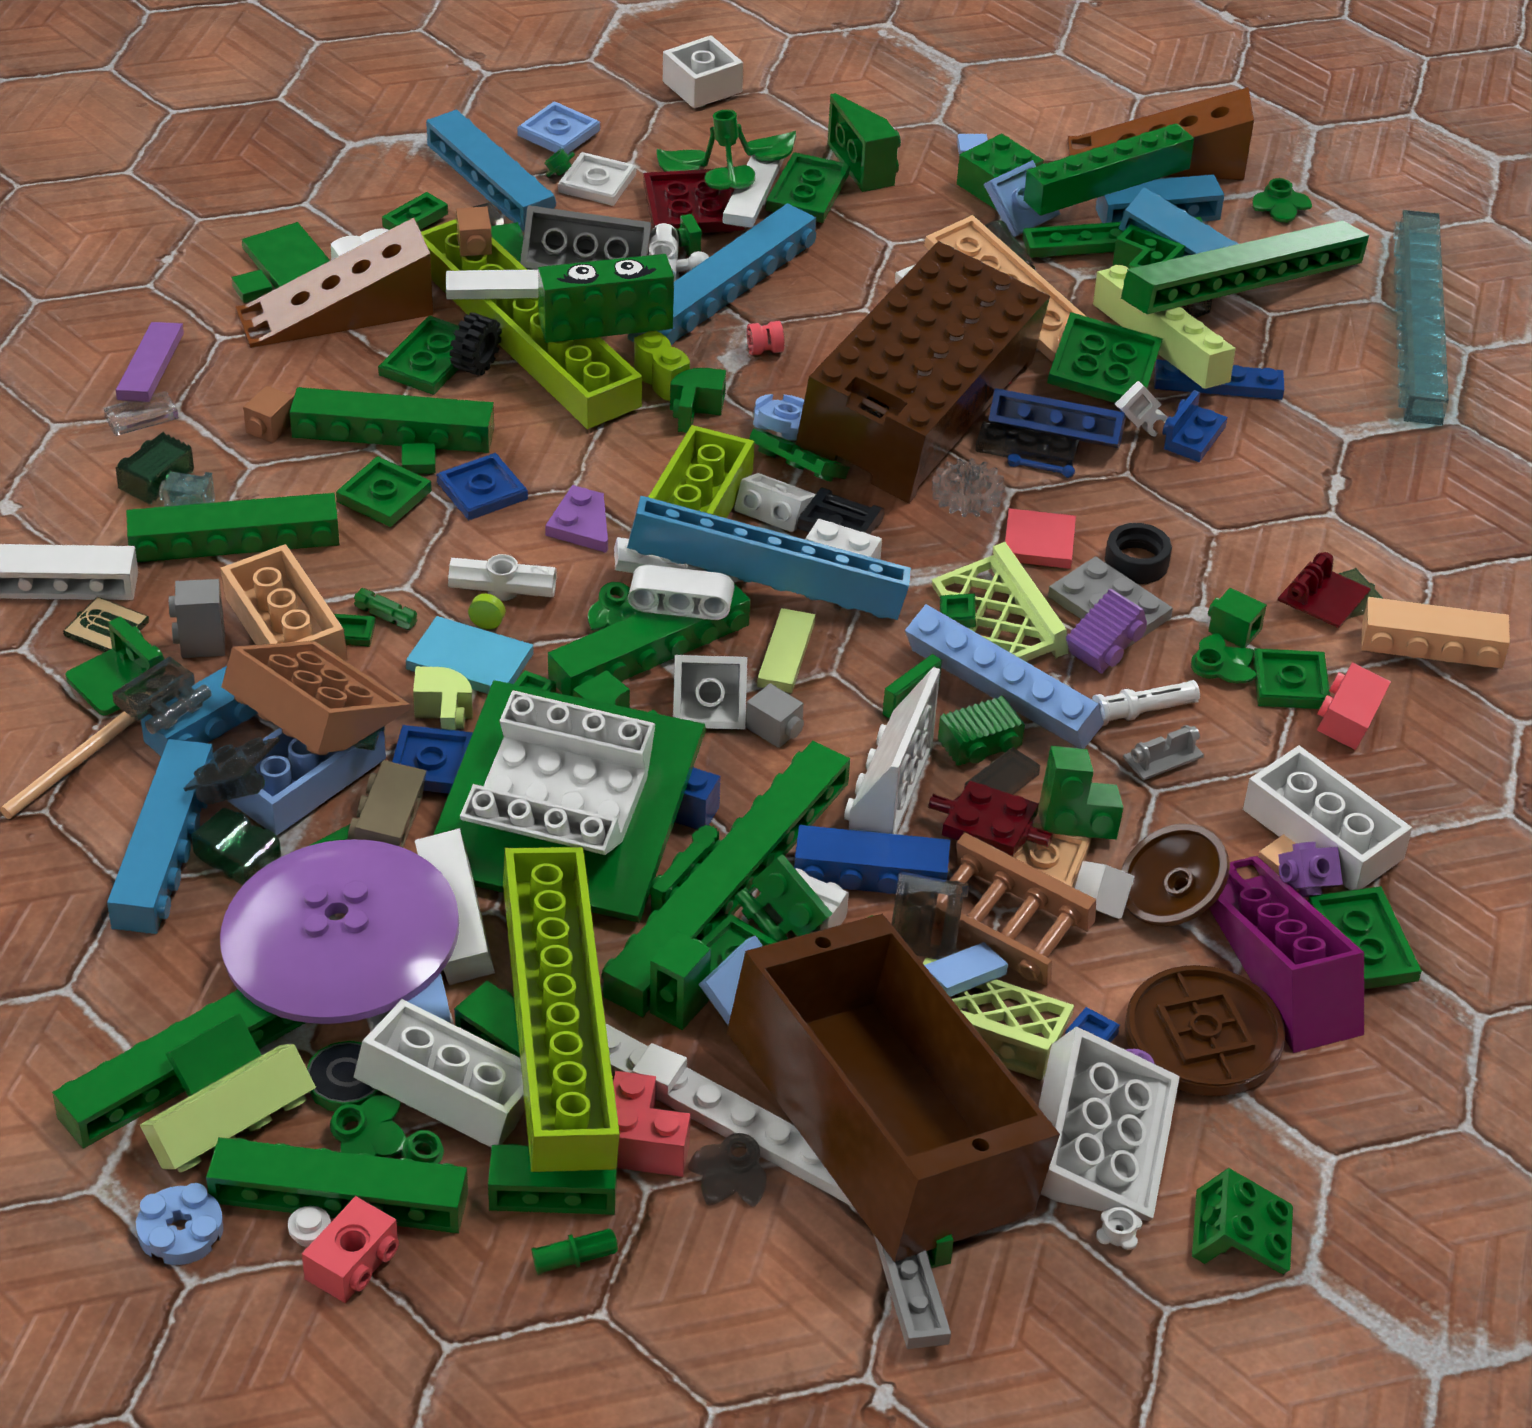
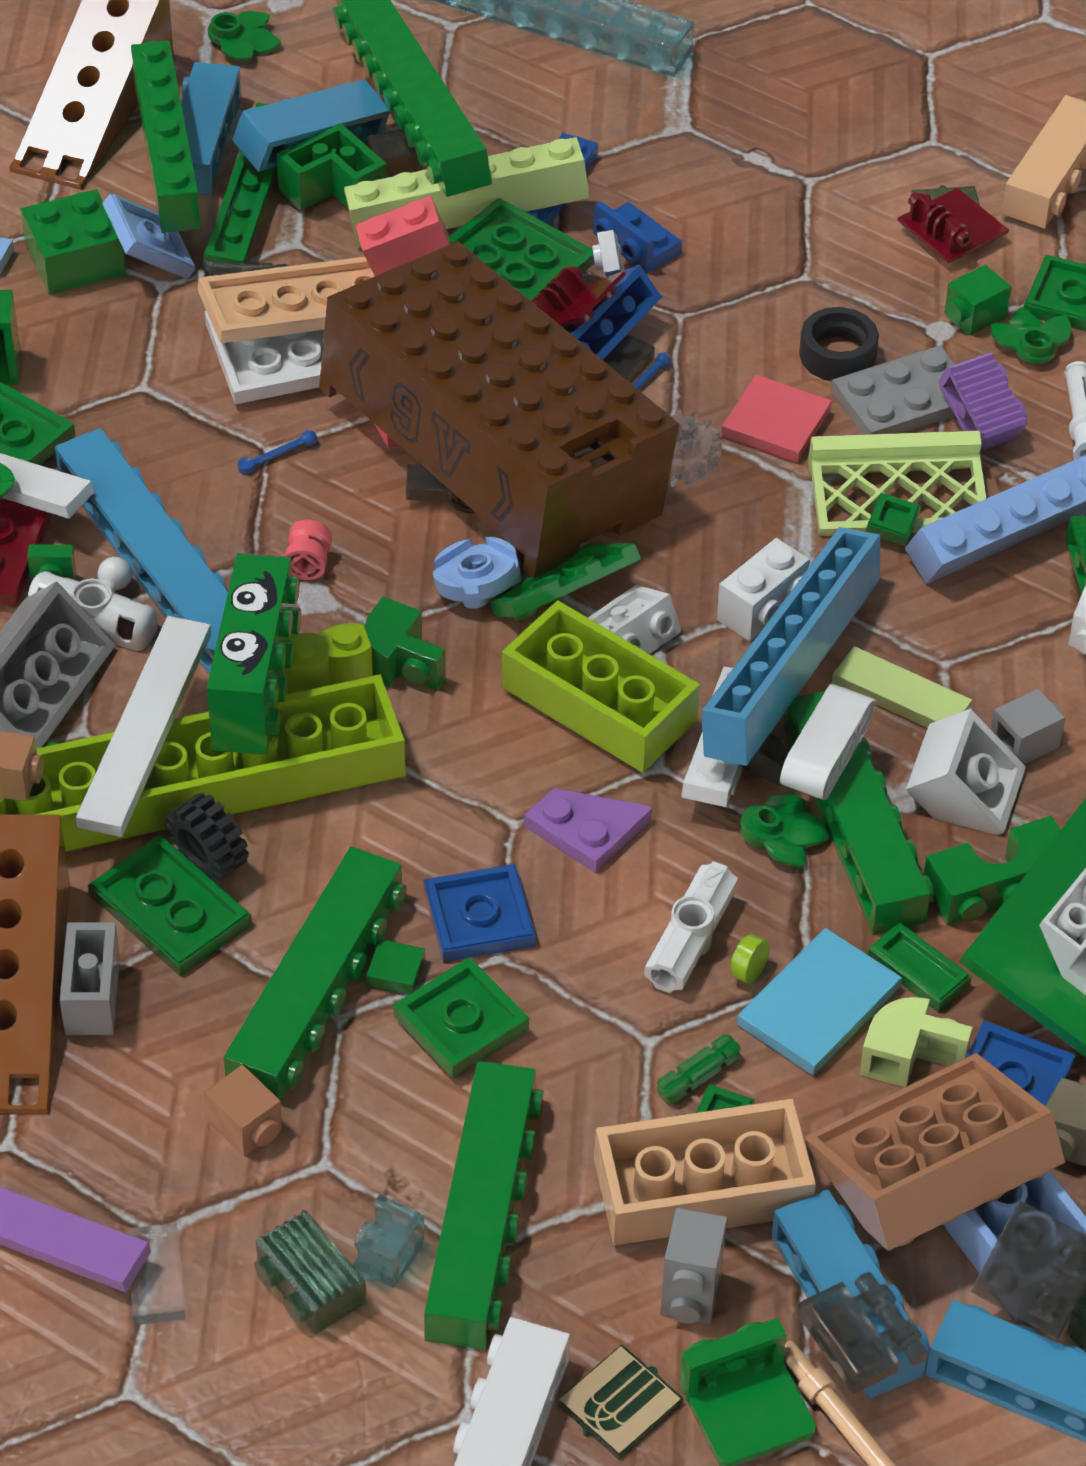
camera: 70 degrees left, 5 degrees up
black plate [798,487,885,534] -> none
green tile [882,654,942,719] -> none
none -> light grey brick [60,922,120,1035]
none -> blue hinge [238,430,317,475]
none -> coral brick [355,196,451,276]
none -> dark red hinge [531,266,626,329]

